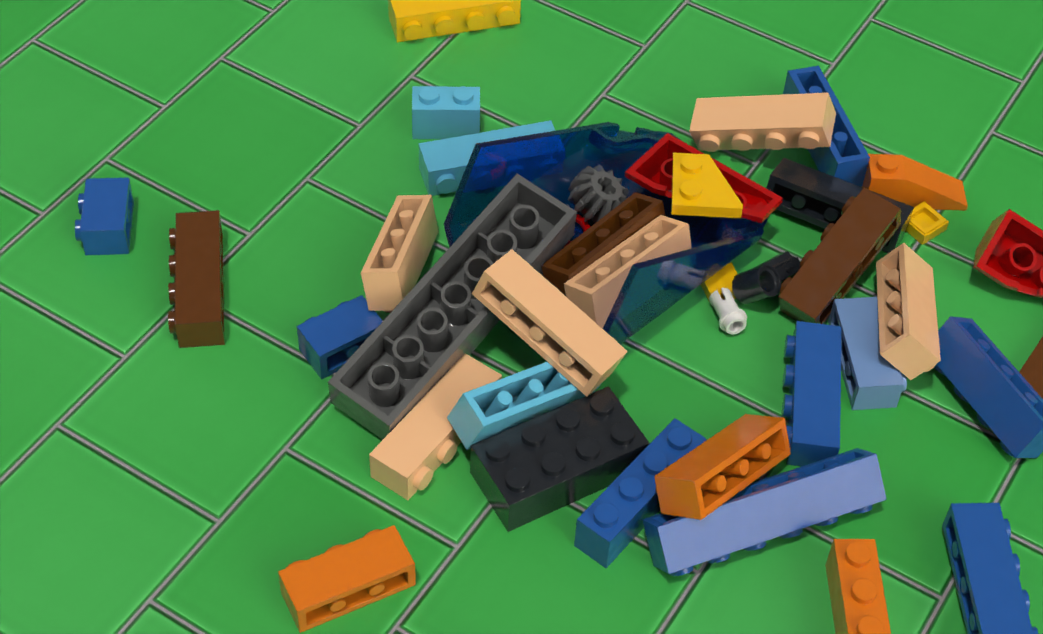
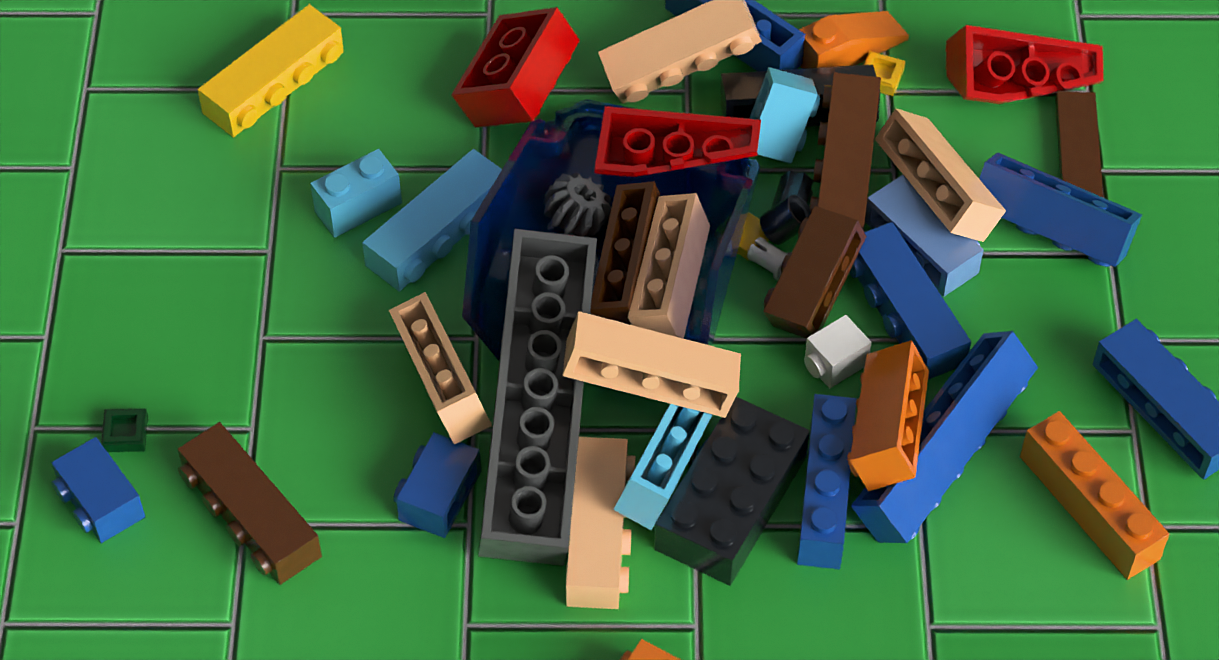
camera: 30 degrees left, 5 degrees up
yellow wing [671,153,743,218] -> none
none -> dark green tile [101,408,148,452]
none -> red brick [451,7,580,127]
none -> medium azure brick [749,67,820,163]
none -> reddish brown brick [763,206,867,339]
none -> white brick [804,315,872,389]

